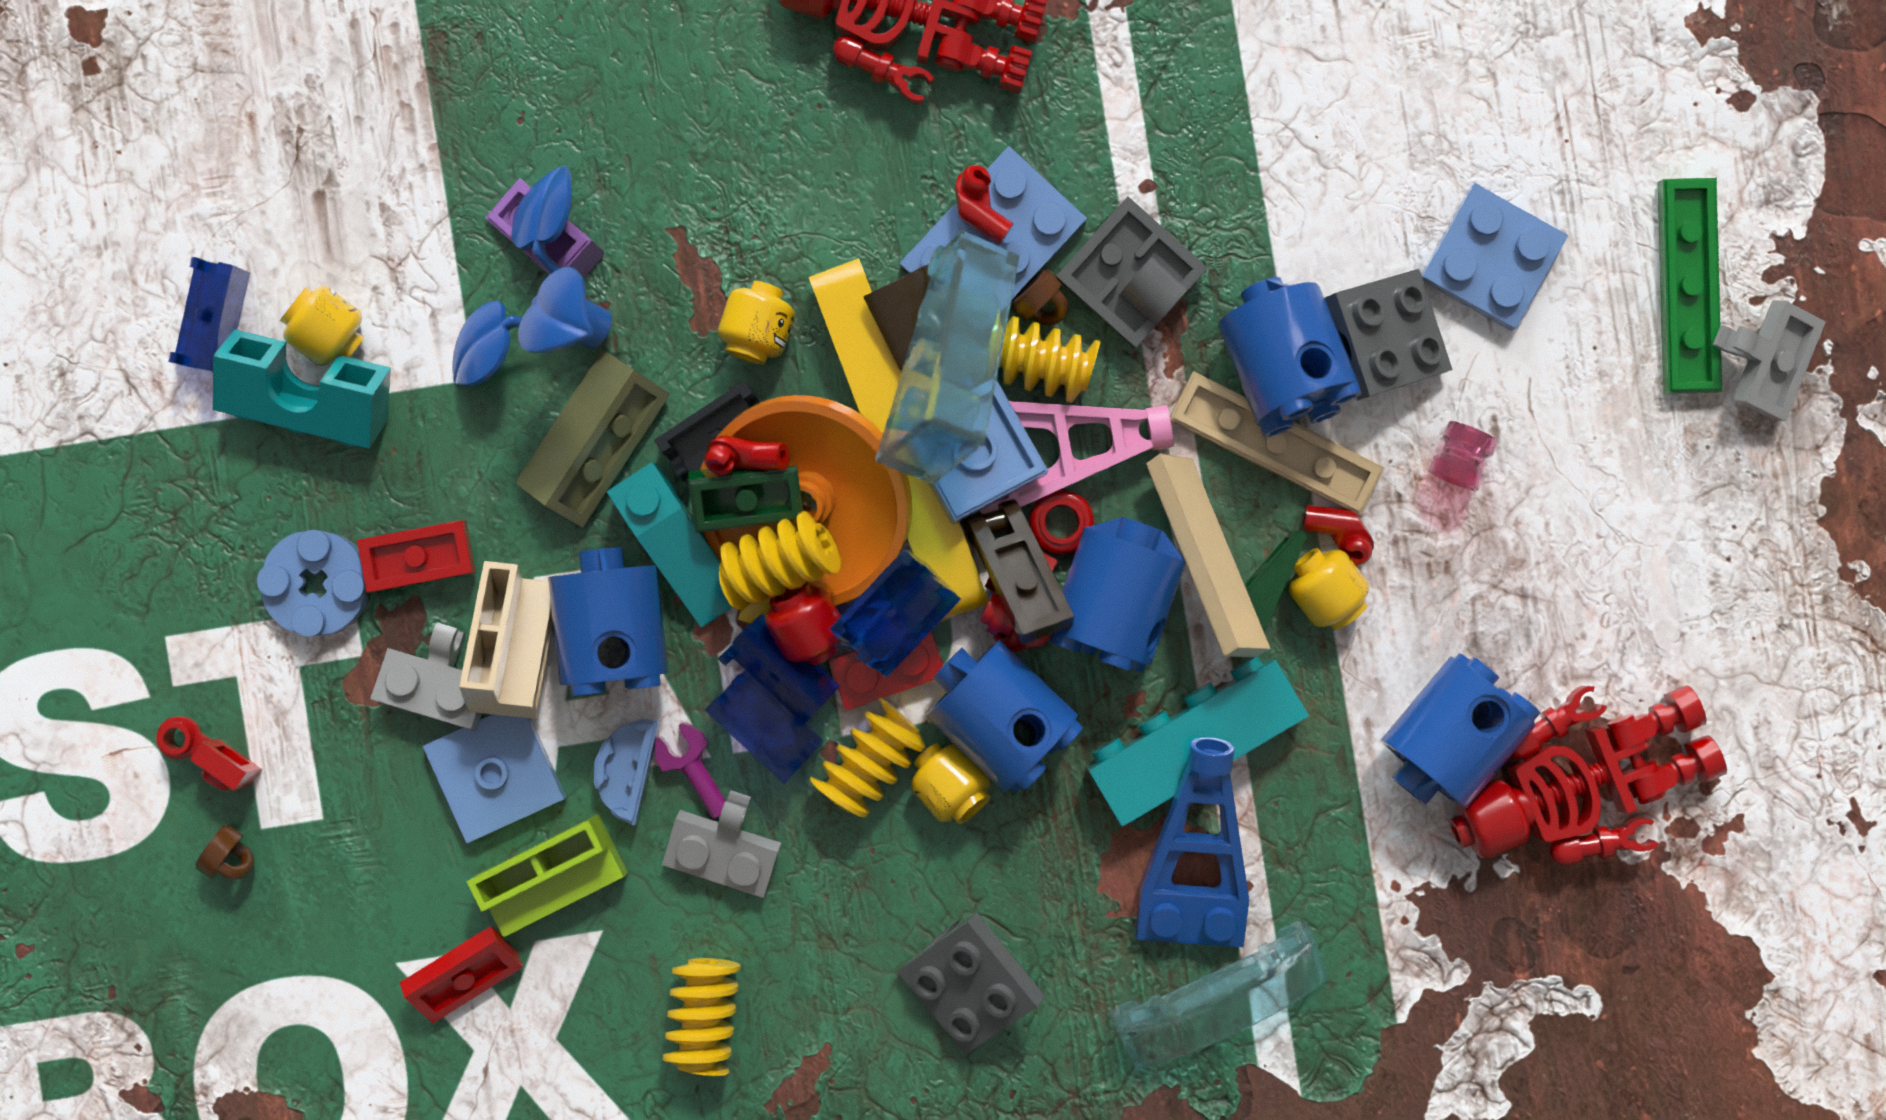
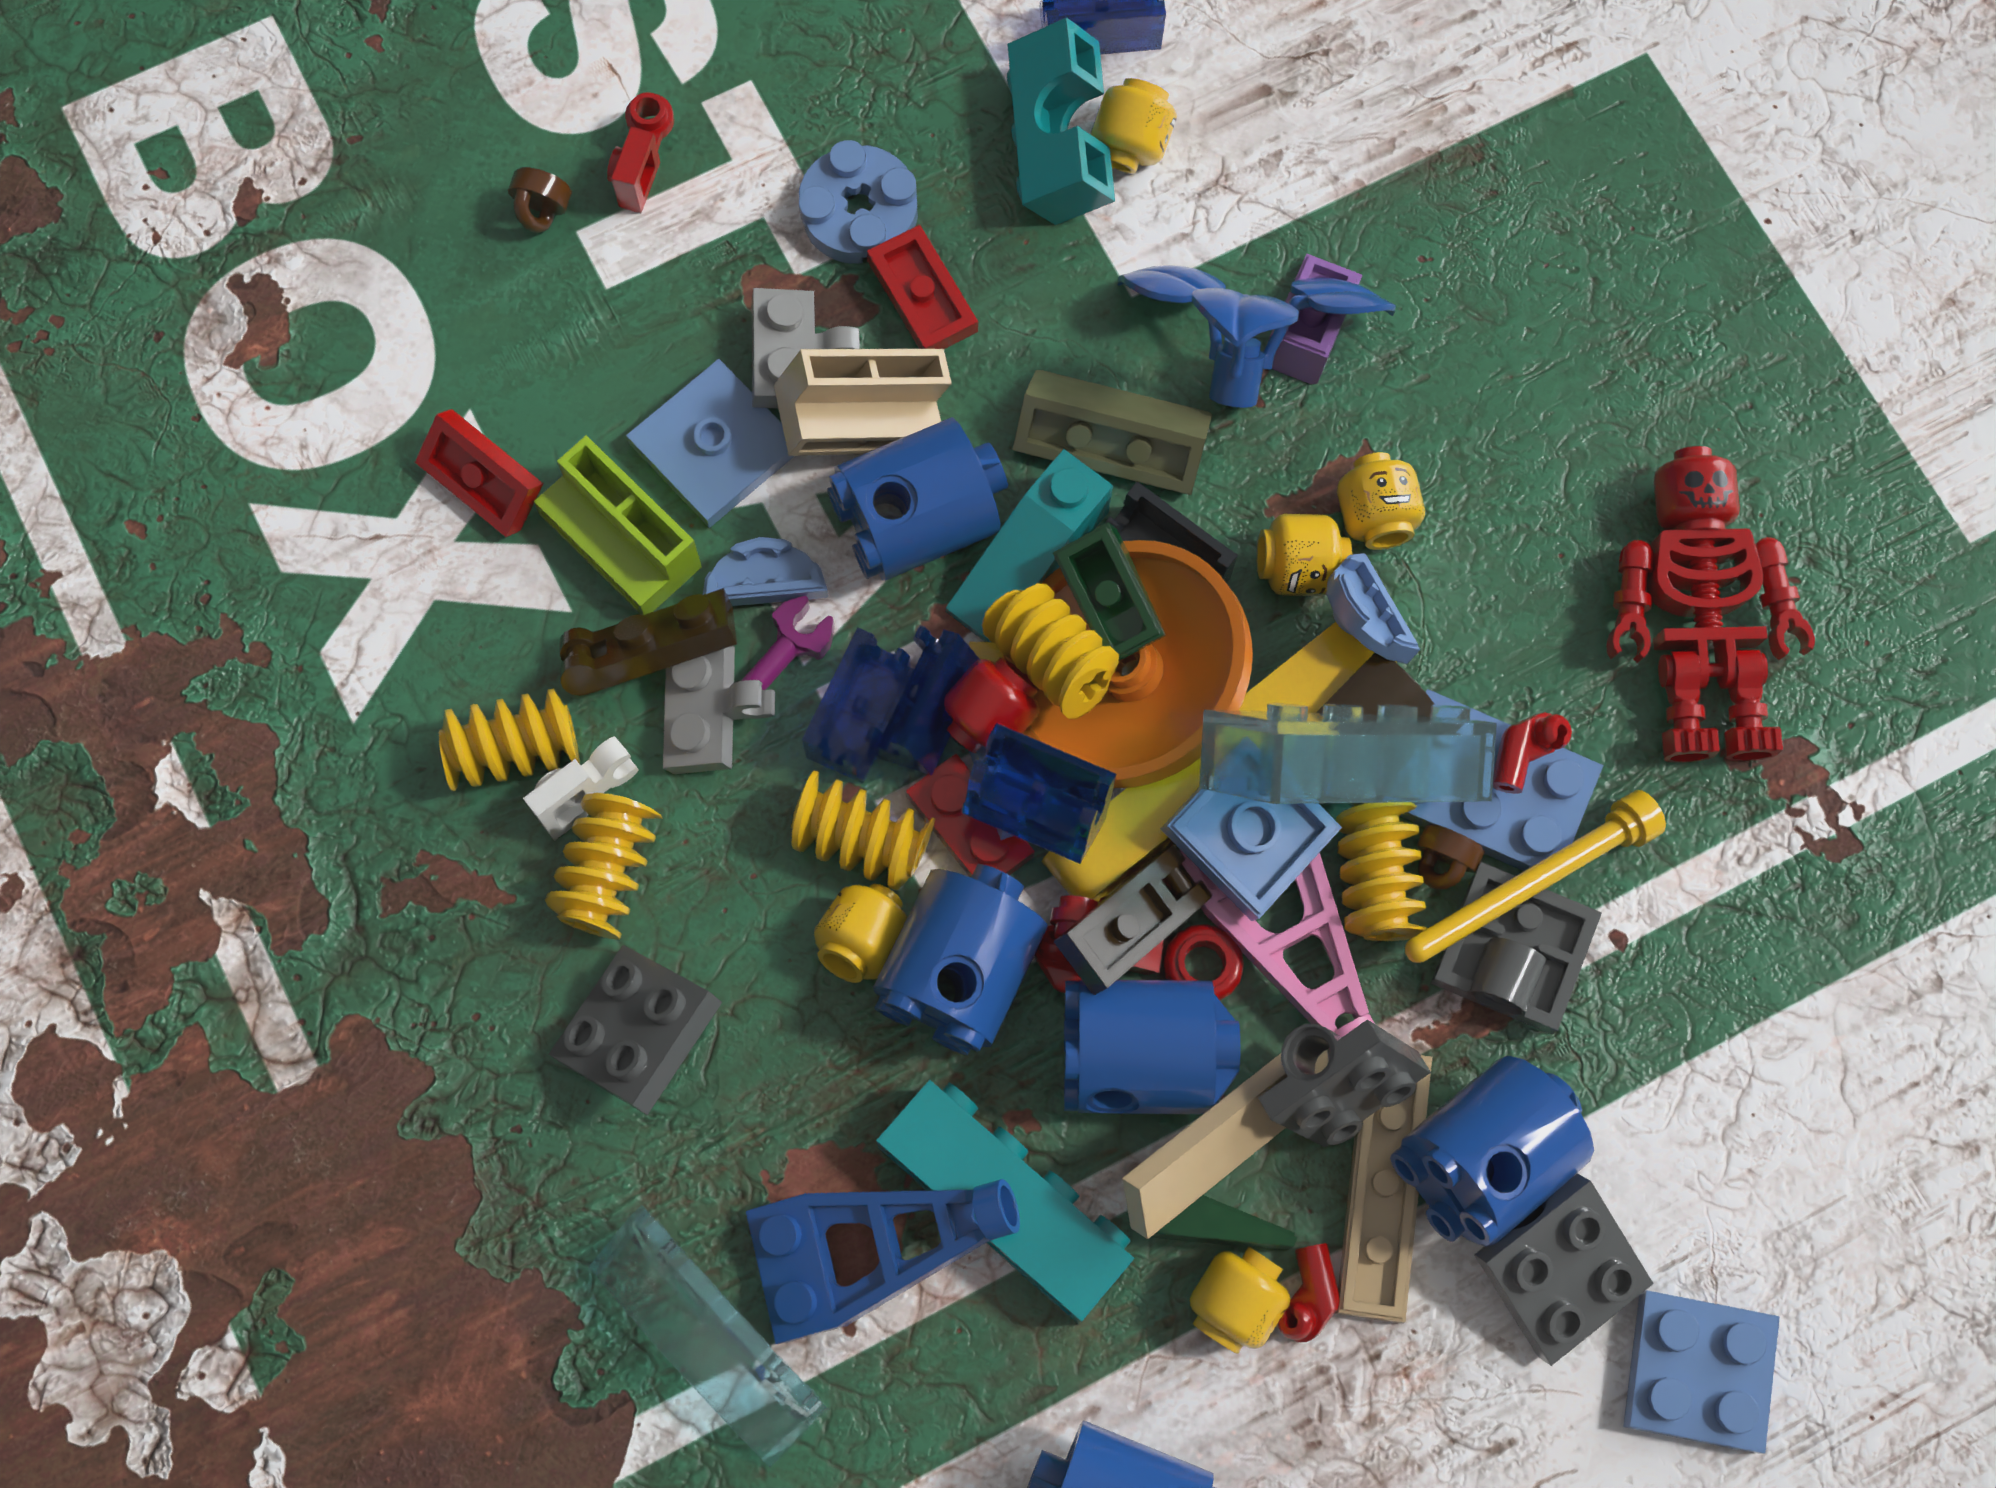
camera: 70 degrees right, 15 degrees down
red arm [704,435,790,475] -> none
clear pink wheel [1427,421,1499,491] -> none
none -> white plate [523,736,639,841]
none -> yellow piece [545,793,663,940]
none -> dark brown plate [559,588,737,696]
none -> dark grey plate [1258,1019,1431,1147]
none -> medium blue plate [1327,553,1420,664]
none -> yellow head [1337,452,1425,550]
none -> yellow piece [1405,790,1666,963]

